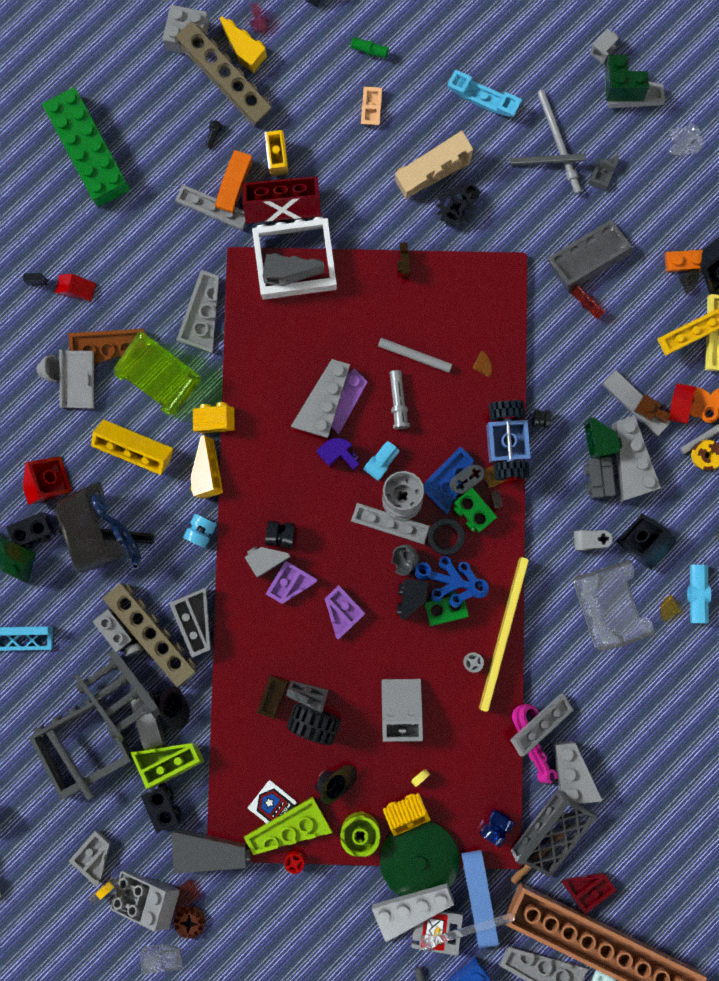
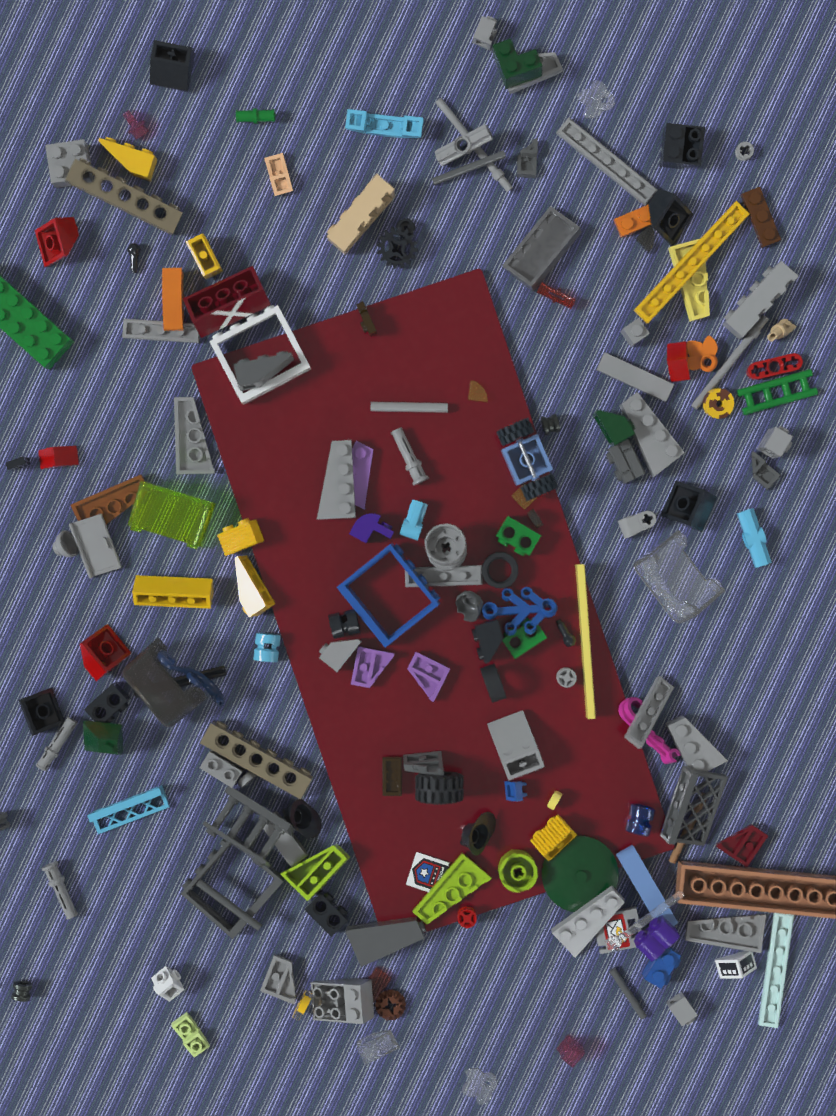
camera: 30 degrees left, 5 degrees up
light grey wedge [169,588,211,658] -> none
blue wing [423,447,474,515] -> none
dark grey beam [450,464,484,494] -> none
reddish brown plate [634,394,671,424] -> none
clear yellow tile [660,595,681,621] -> none
none -> red slope [35,217,79,267]
none -> blue window [337,543,441,647]
none -> light grey piece [434,124,493,167]
none -> black tyre [480,664,507,703]
none -> blue tile [504,780,527,802]
none -> light grey tile [556,117,658,206]
none -> black piece [556,619,576,647]
none -> light grey brick [620,318,650,347]
none -> dark purple brick [634,915,680,961]

